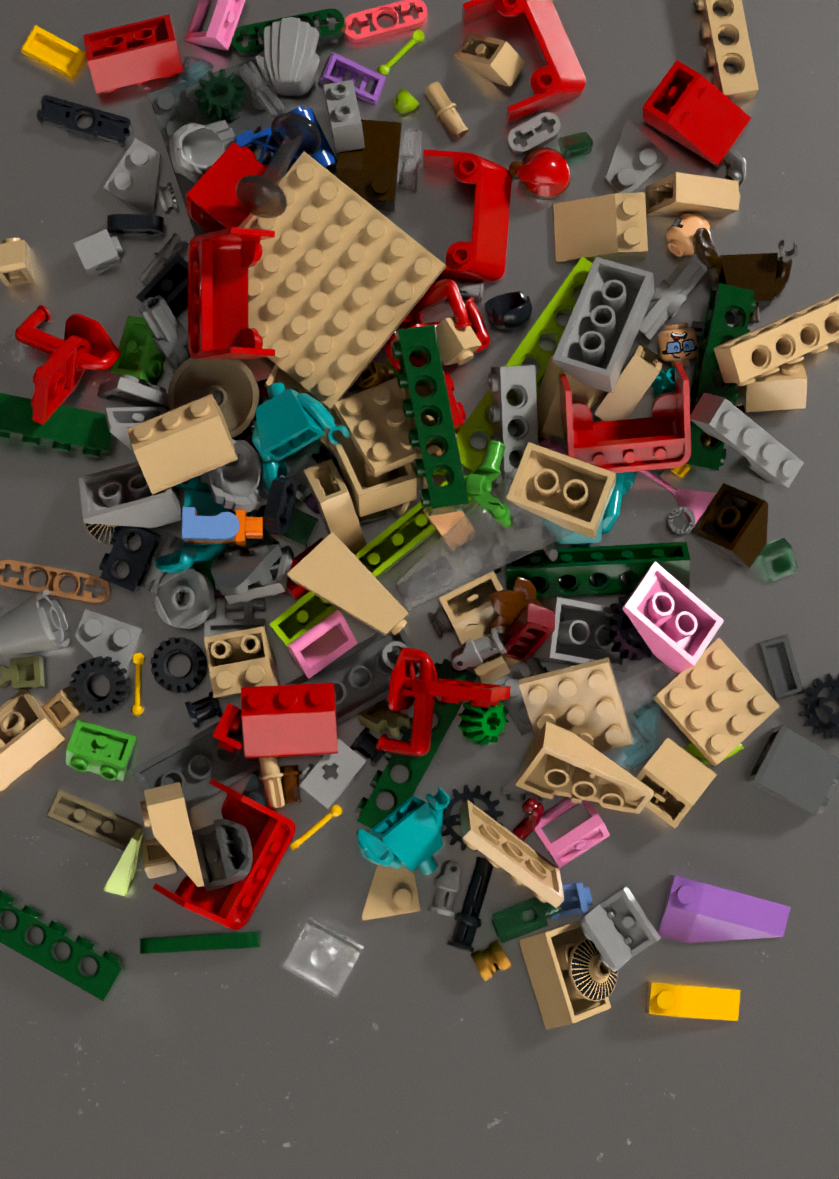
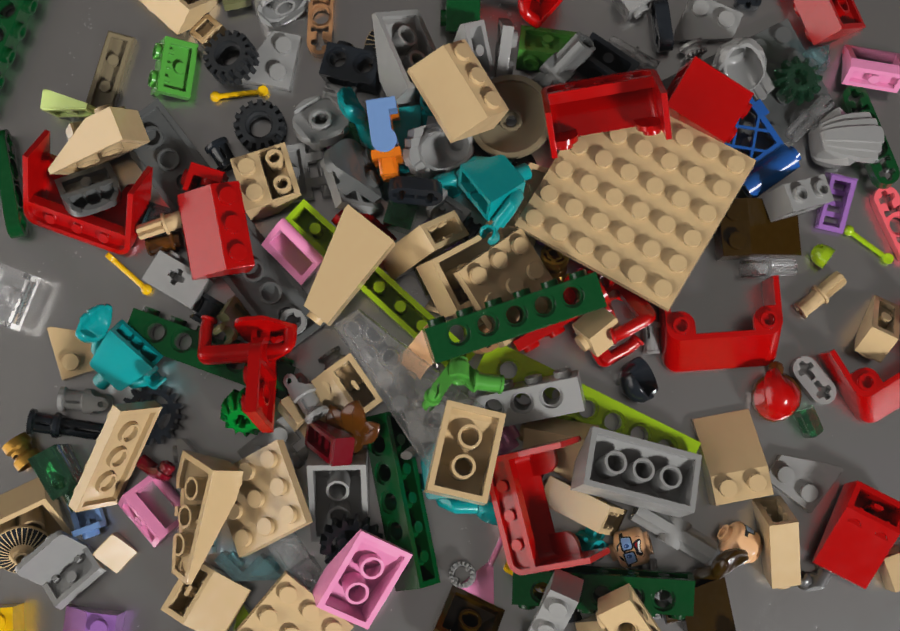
camera: 80 degrees right, 0 degrees up
clear smoke hose [236,112,321,218] -> none
none -> tan slope [92,532,138,574]

